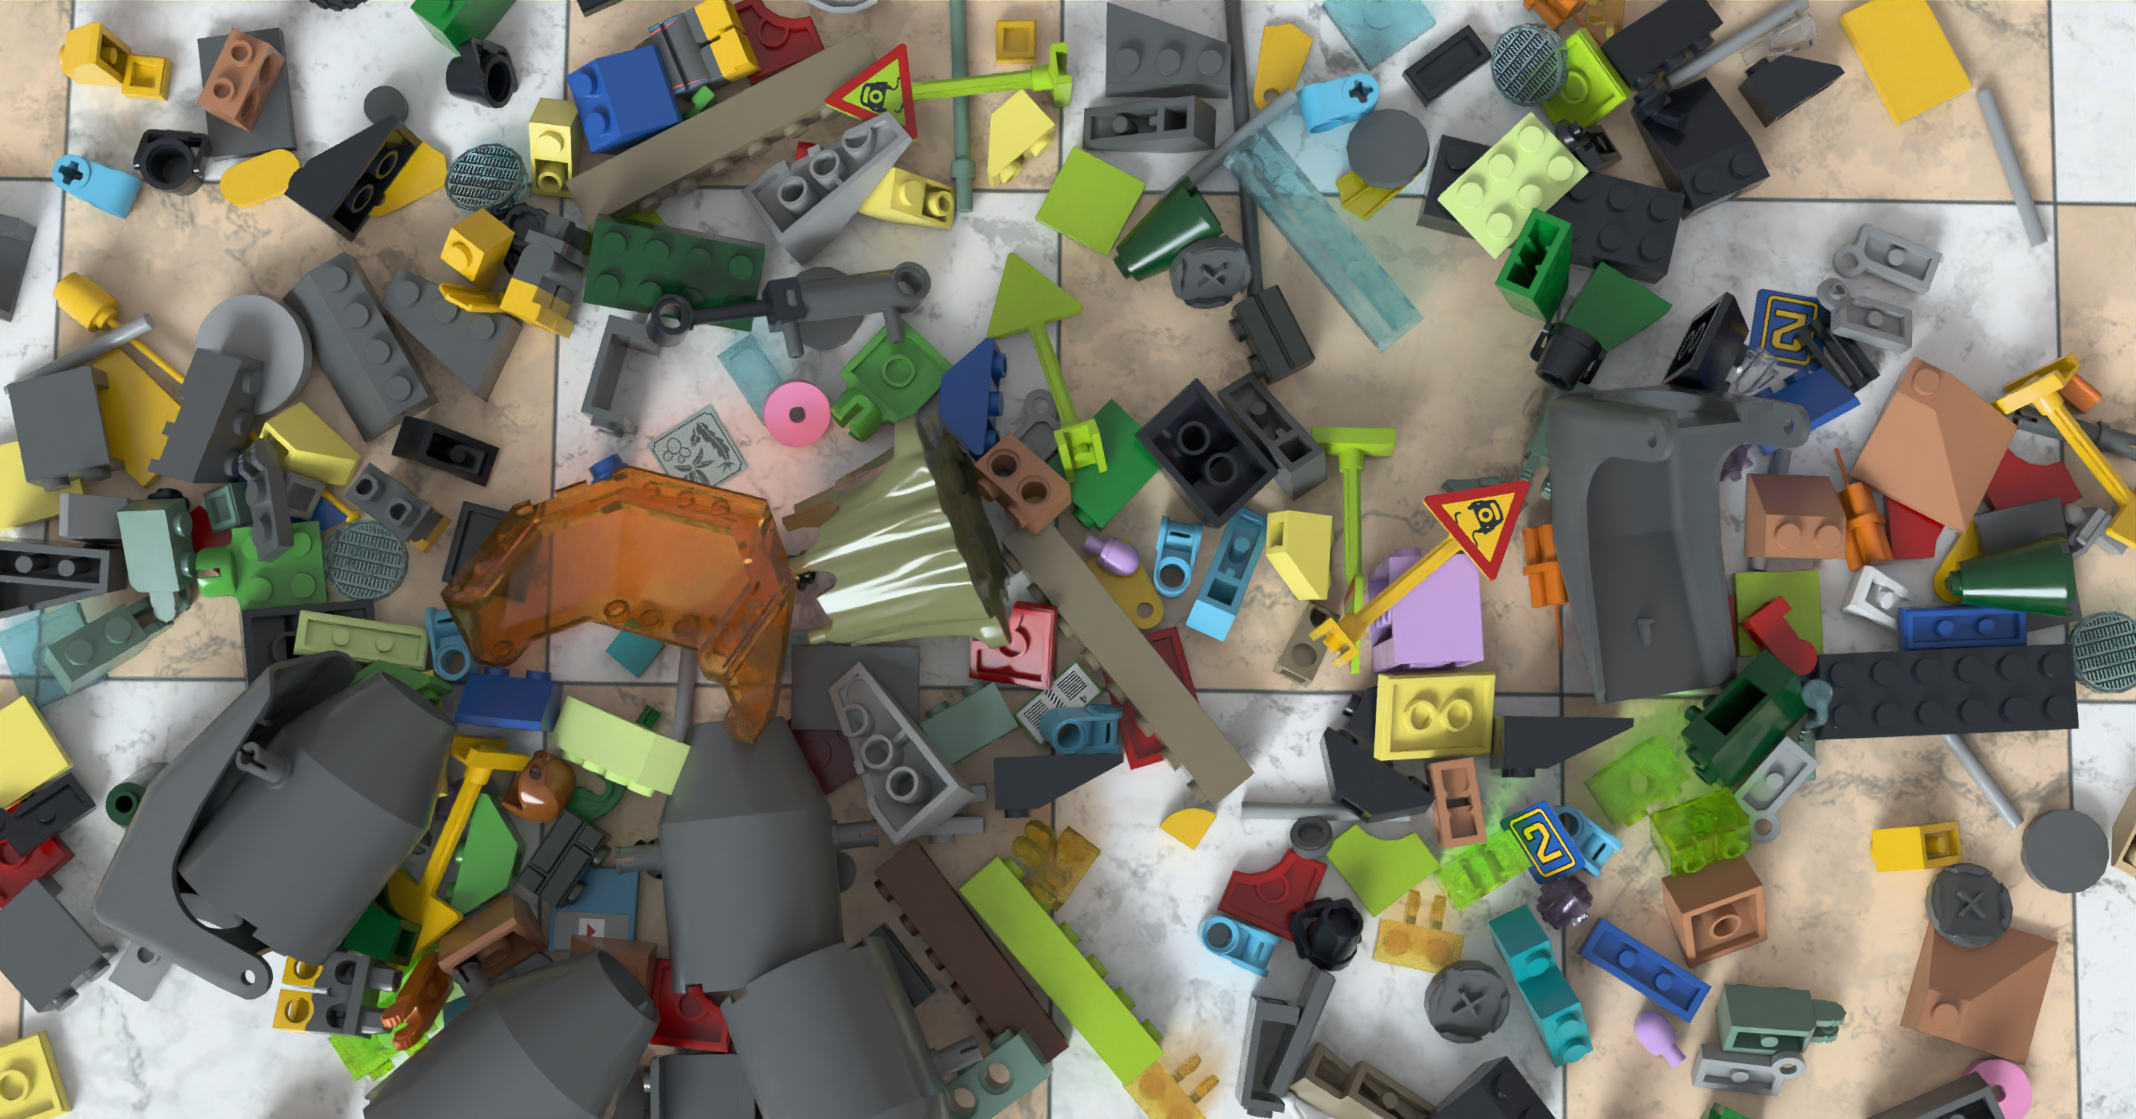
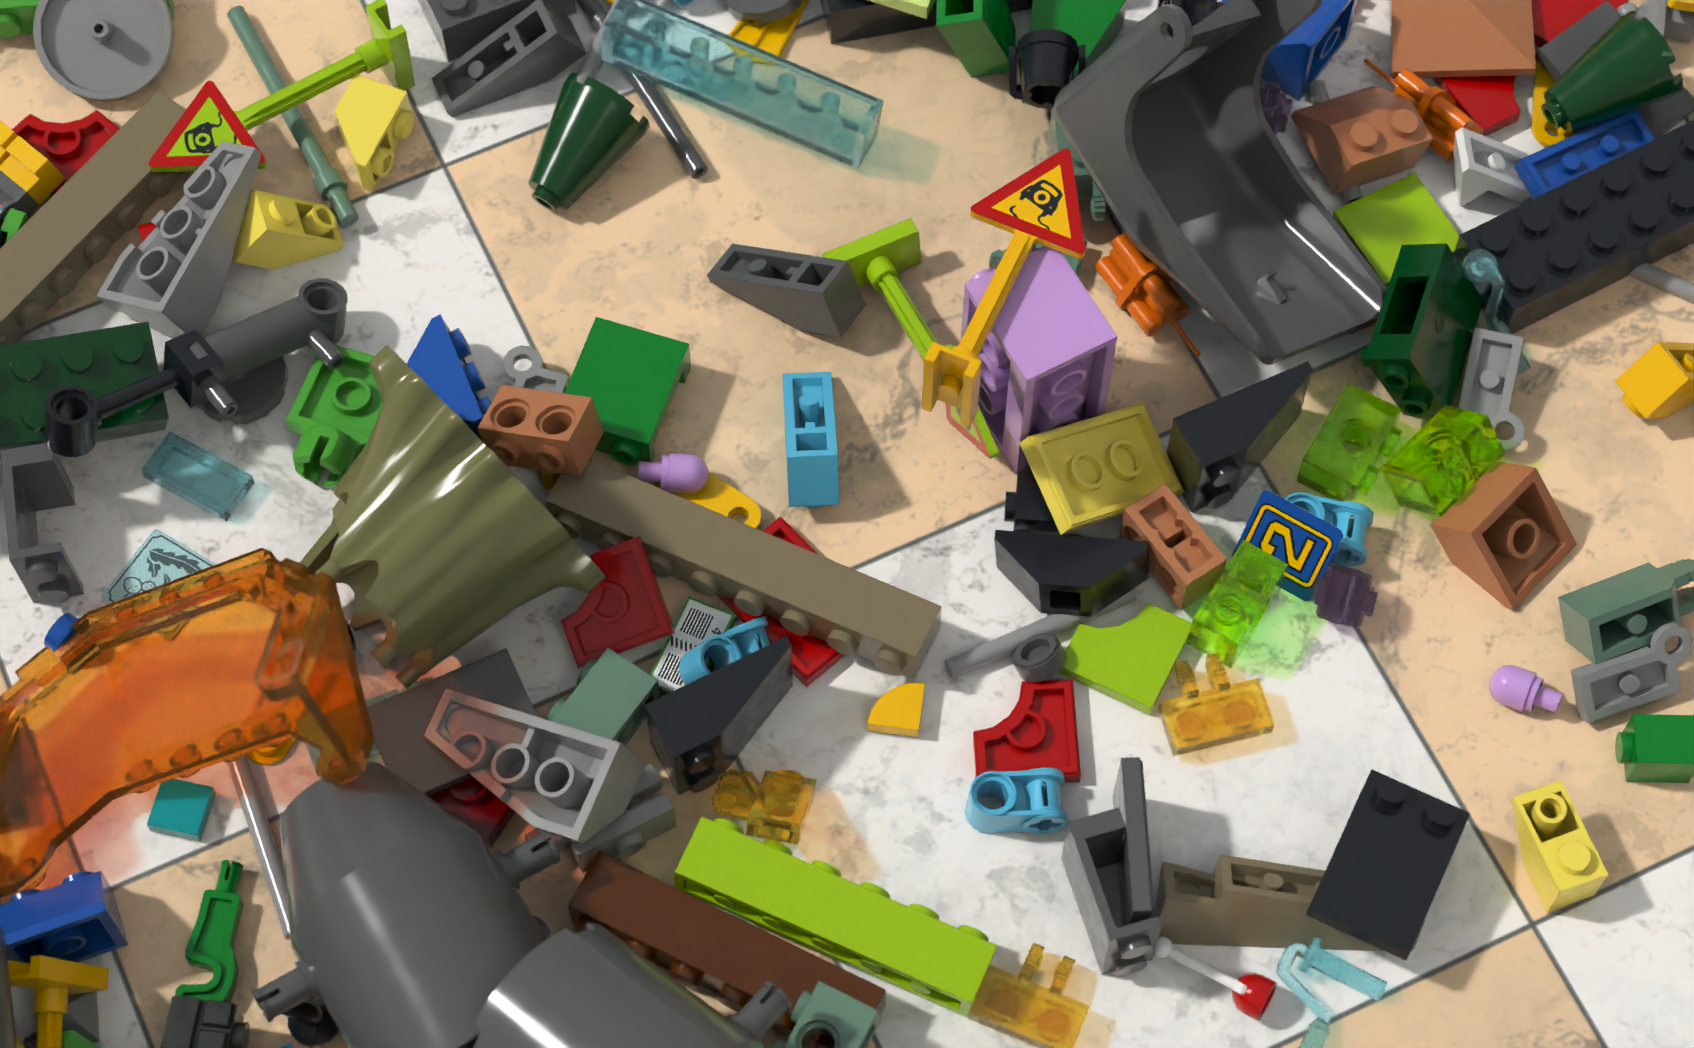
camera: 25 degrees left, 20 degrees down
dark orange helmet [500,750,577,823] -> none
yellowish green brick [548,695,691,797] -> none
bright pink piece [762,379,831,447] -> none
lime piece [987,252,1108,483] -> none
yellow tile [996,20,1037,64] -> none
lime tile [1035,146,1147,258] -> none
black slope [1134,378,1279,529] -> none
medium azure piece [1152,515,1203,599] -> none
dark grey tile [1169,237,1253,309] -> none
pearl dark grey brick [1228,285,1315,386] -> none
light yellow slope [1265,510,1334,601] -> none
dark tan leg [1273,601,1341,688] -> none
black piece [1288,897,1363,971] -> none
dark grey tile [1424,960,1510,1043] -> none
teal arch [1488,904,1593,1069] -> none
blue plate [1577,917,1712,1023] -> none
red leg [1738,595,1817,676] -> none

